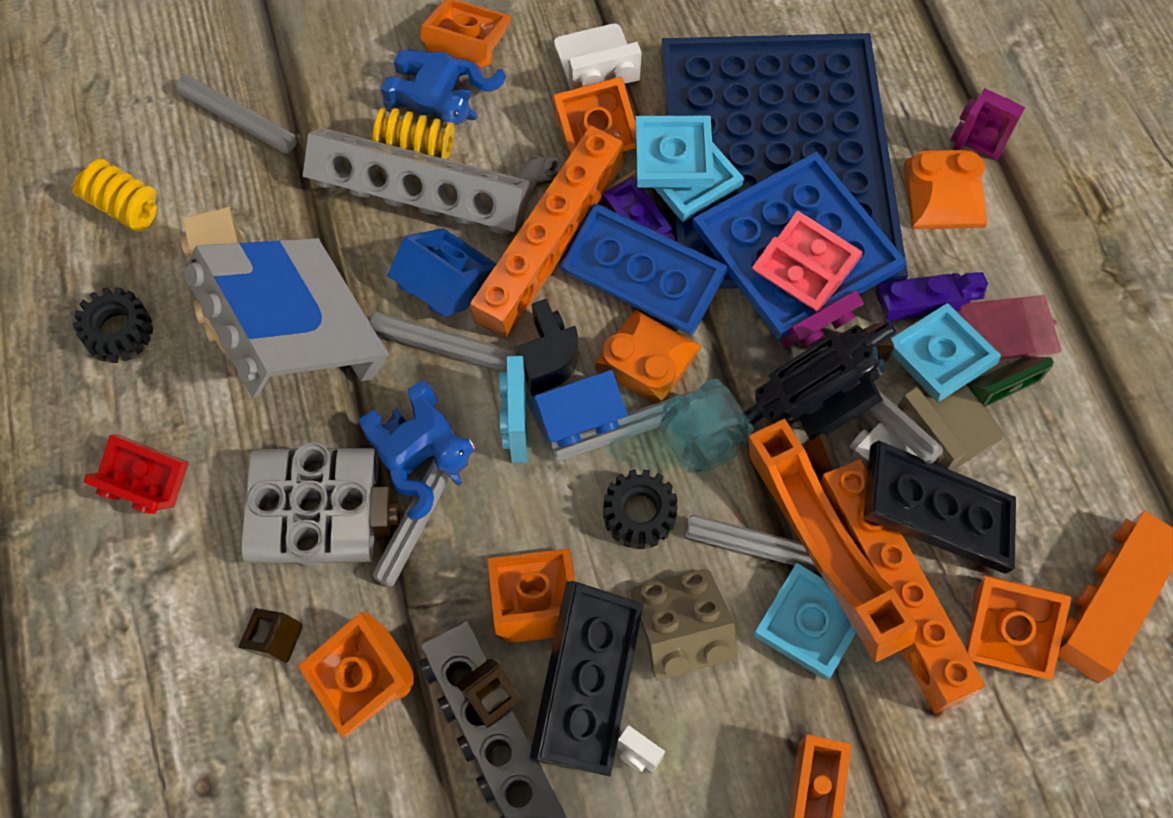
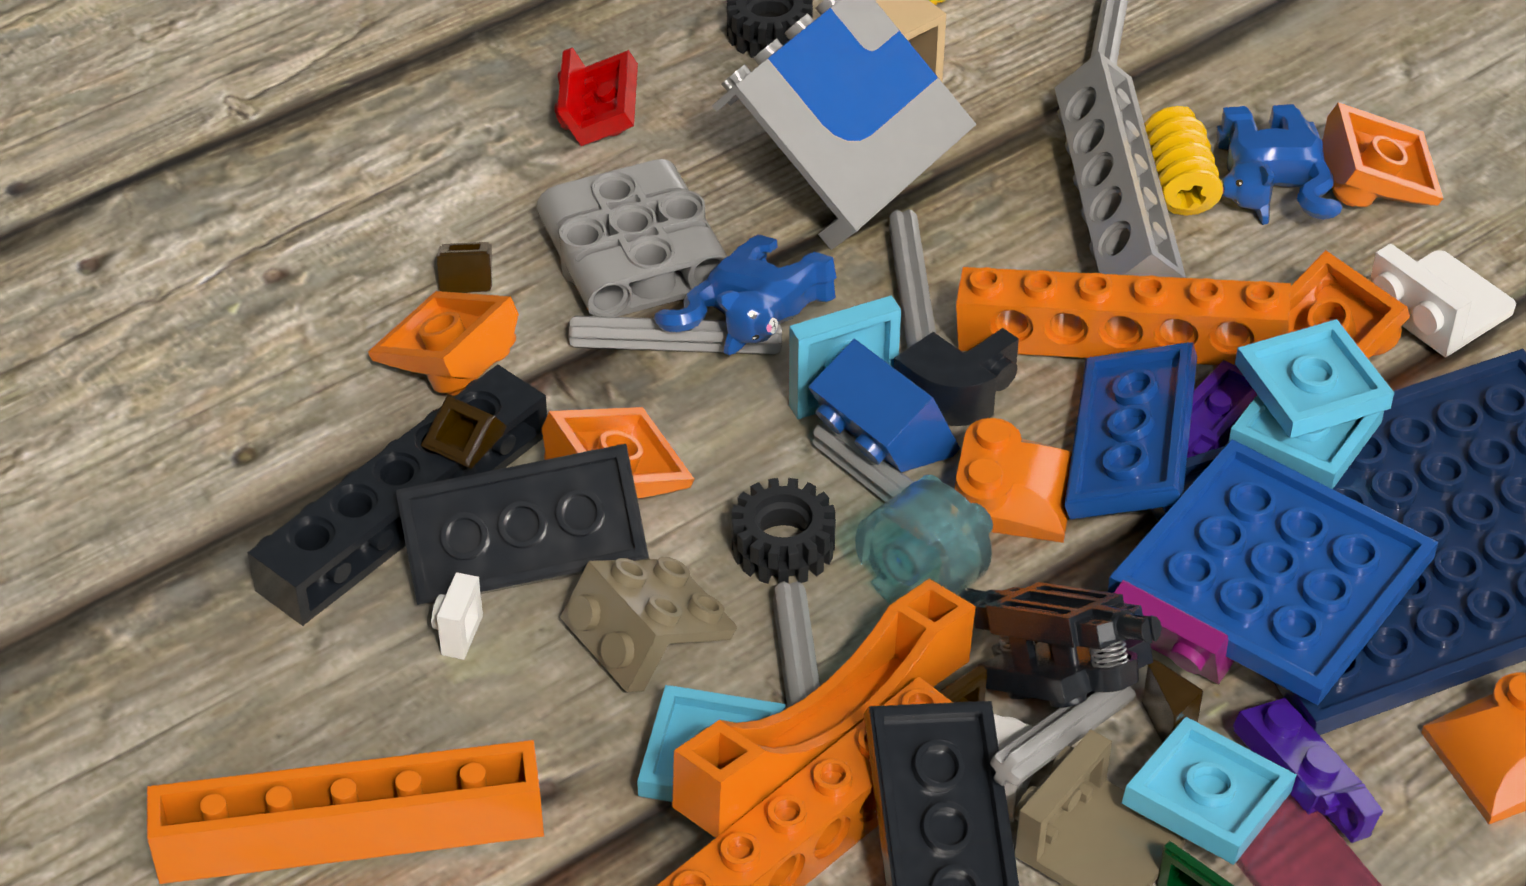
camera: 70 degrees right, 20 degrees down
dark brown plate [370,487,400,540] -> none
blue slope [387,228,497,317] -> none
coral slope [752,210,862,312] -> none

